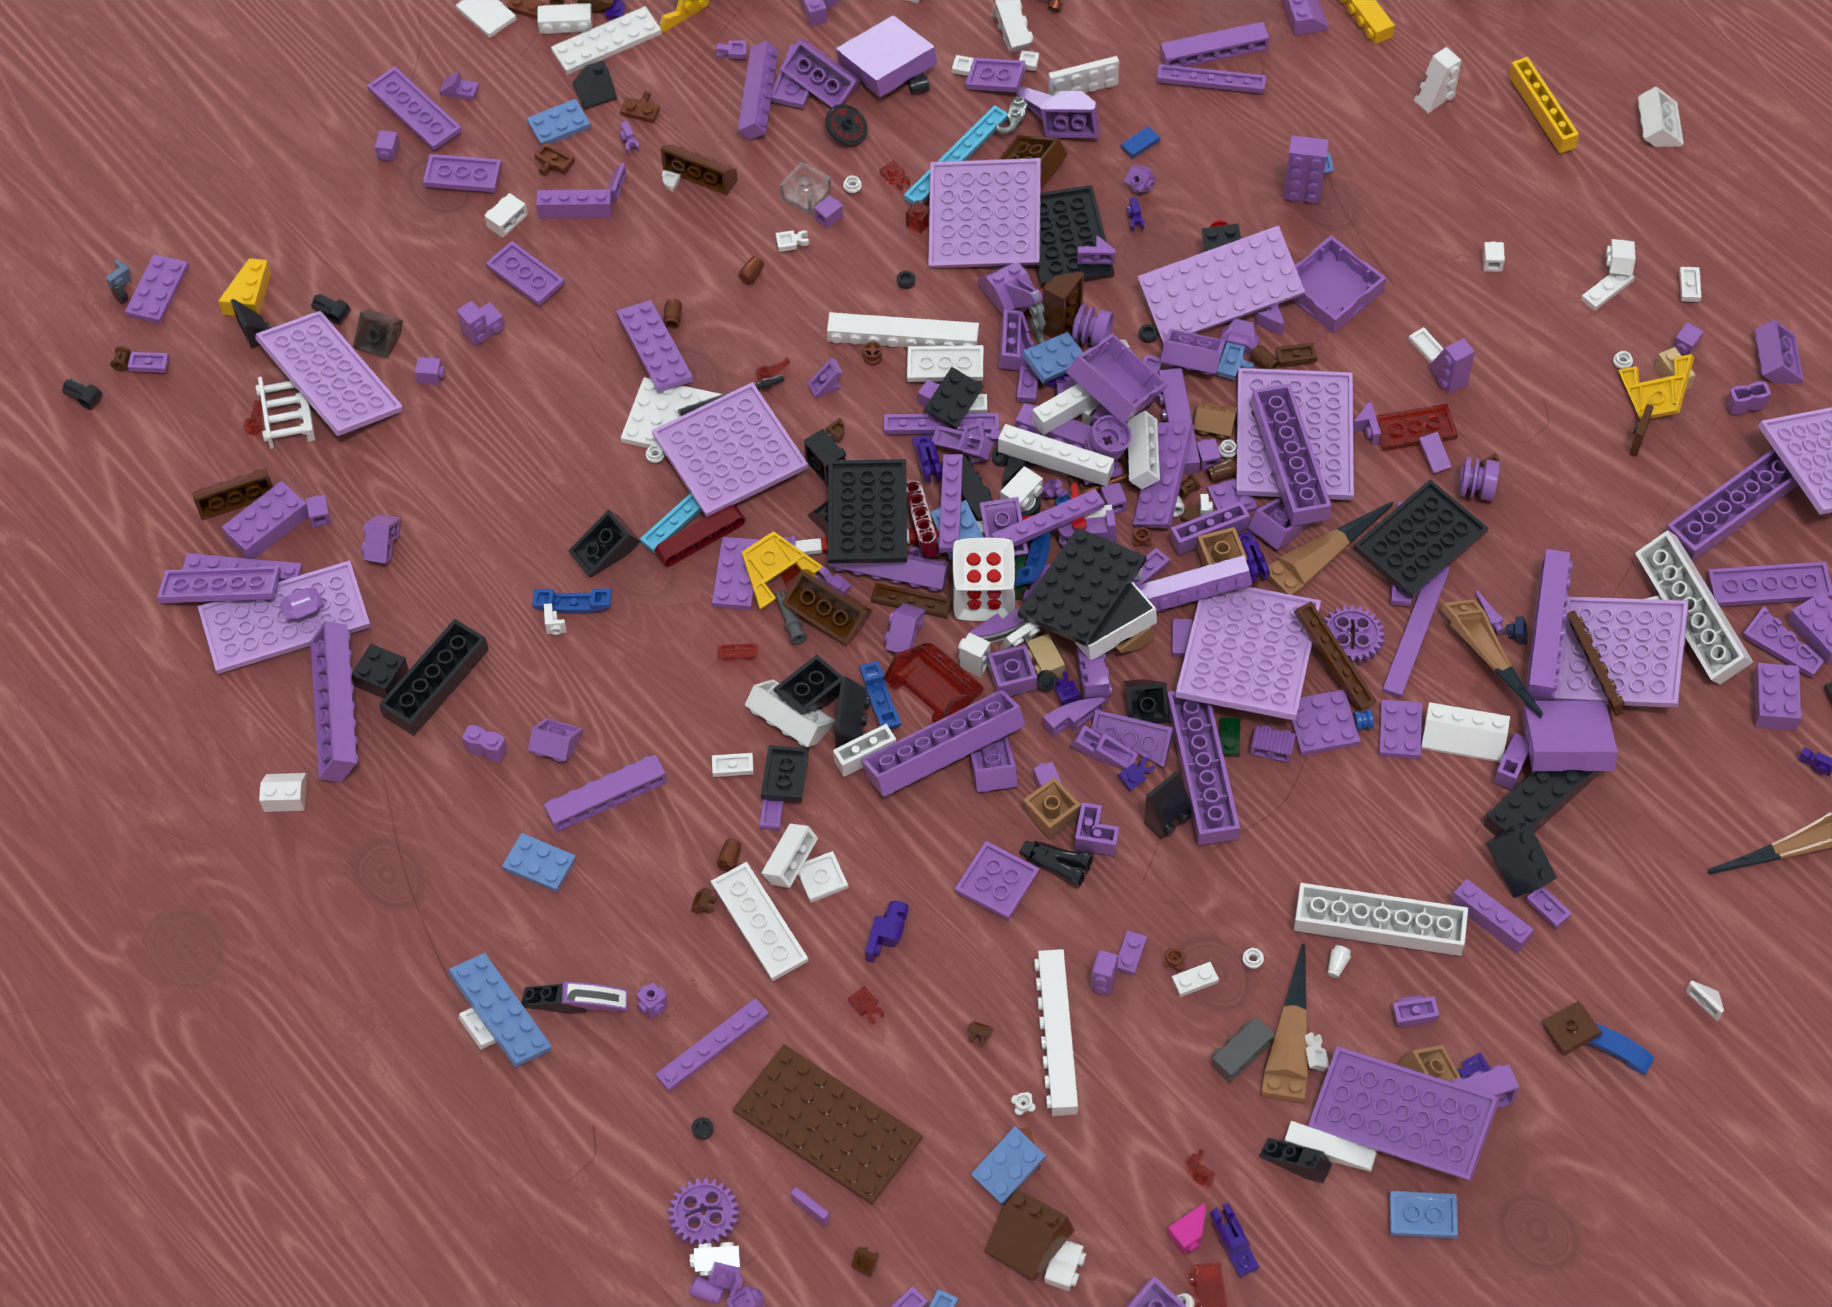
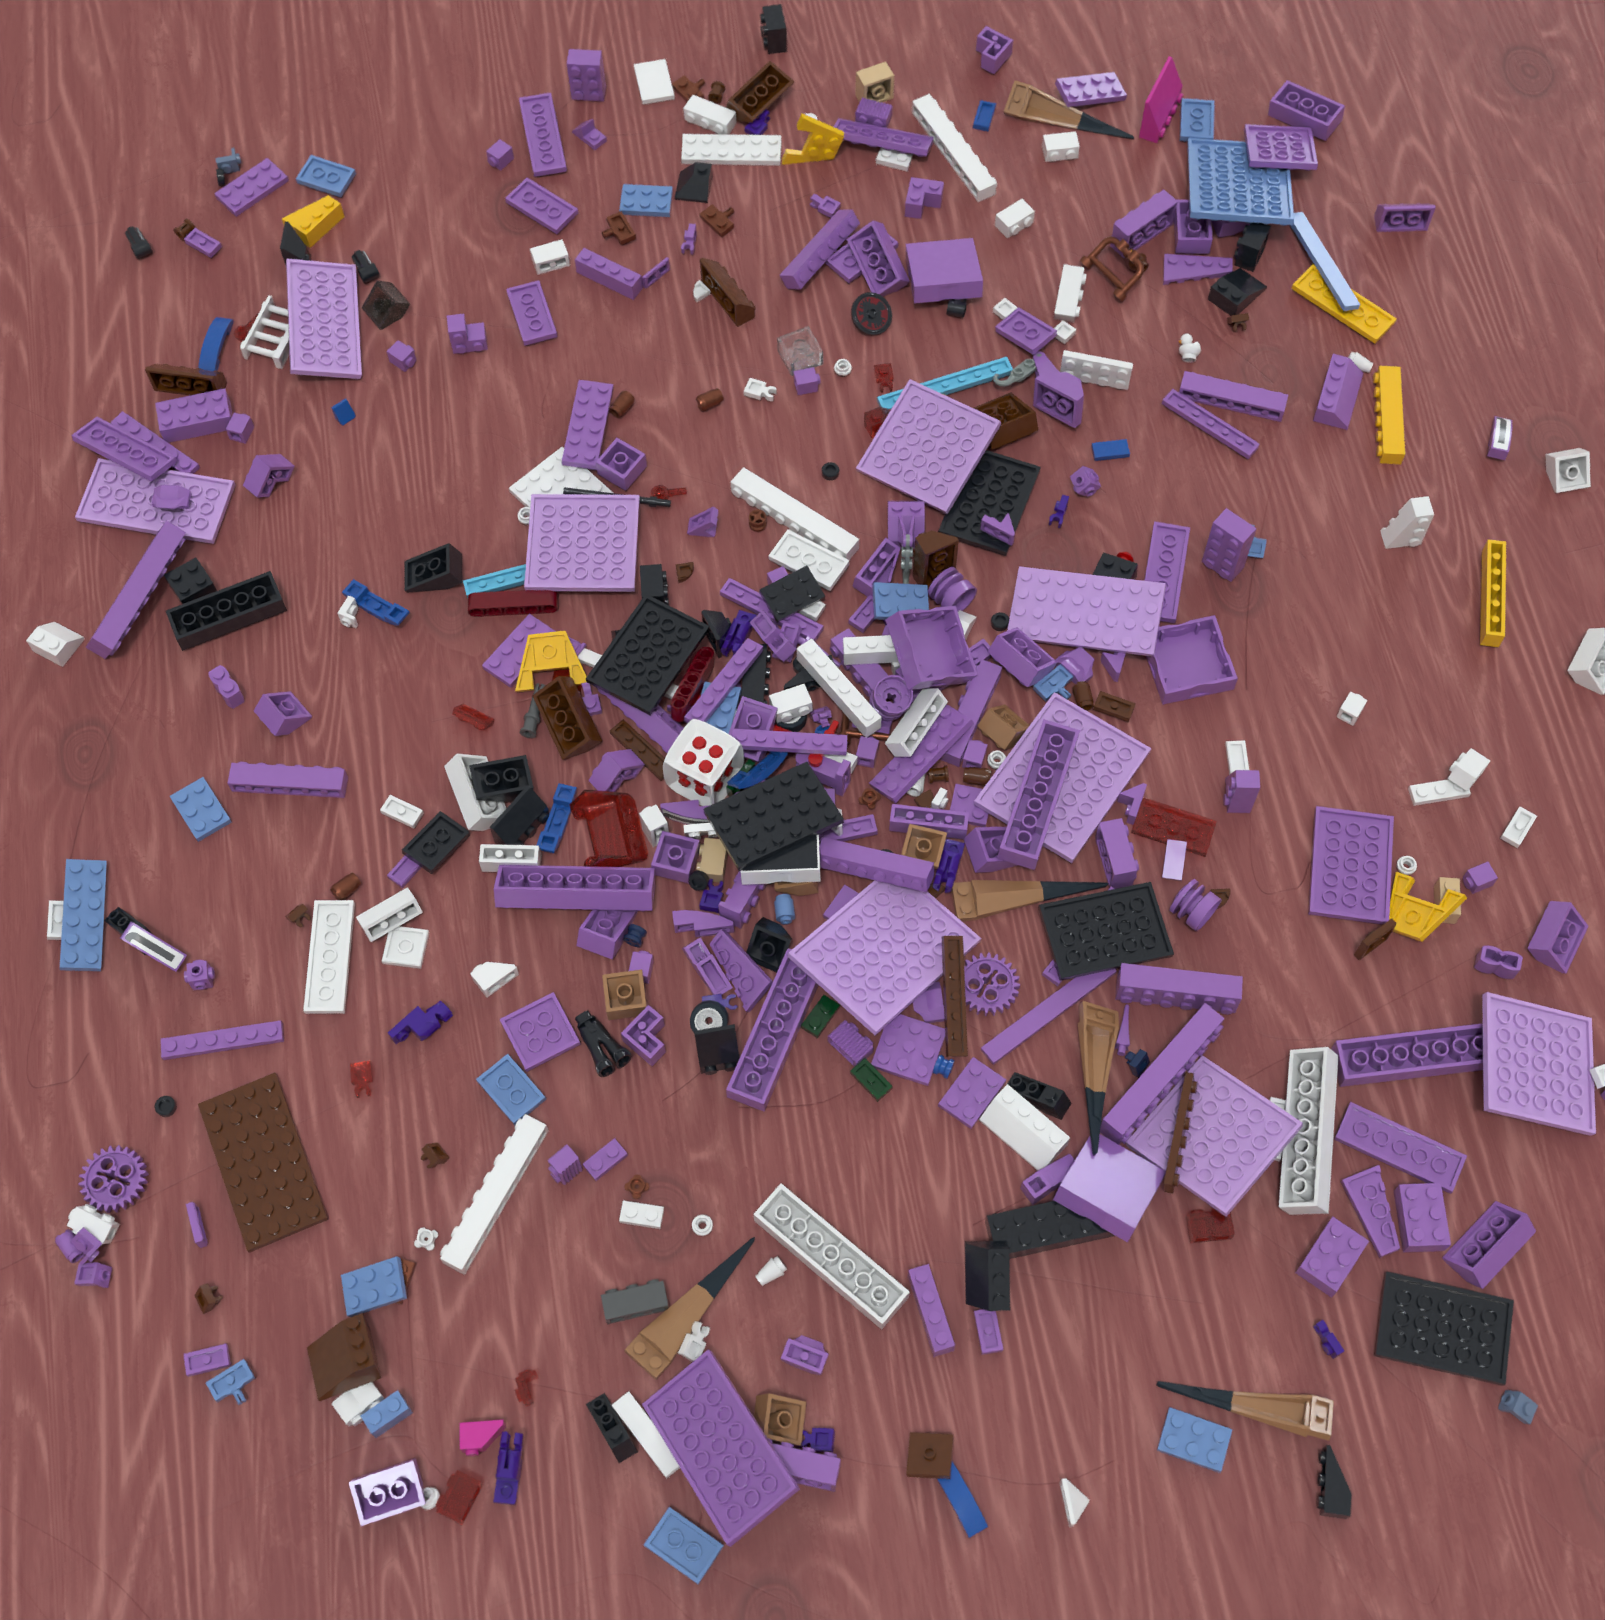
camera: 30 degrees right, 5 degrees up
none -> blue slope [198,317,234,371]
none -> medium blue plate [296,155,356,197]
none -> blue slope [332,399,356,425]
none -> medium blue brick [361,1390,413,1438]
none -> white slope [470,962,519,997]
none -> medium blue plate [476,1054,546,1126]
none -> medium lavender brick [567,49,606,101]
none -> medium lavender brick [596,438,647,491]
none -> dark blue wheel [623,924,647,947]
none -> wheel [690,1000,729,1033]
none -> black slope [701,610,731,659]
none -> medium blue brick [774,894,795,924]
none -> dark green plate [850,1058,893,1102]
none -> medium lavender slope [913,982,945,1023]
none -> black slope [1007,1072,1072,1120]
none -> medium lavender brick [1095,818,1139,889]
none -> medium lavender brick [1115,963,1243,1014]
none -> medium lavender plate [1144,521,1190,623]
none -> medium blue plate [1157,1407,1232,1473]
none -> white animal [1179,334,1201,362]
none -> clear red brick [1186,1209,1235,1243]
none -> medium lavender plate [1308,806,1394,925]

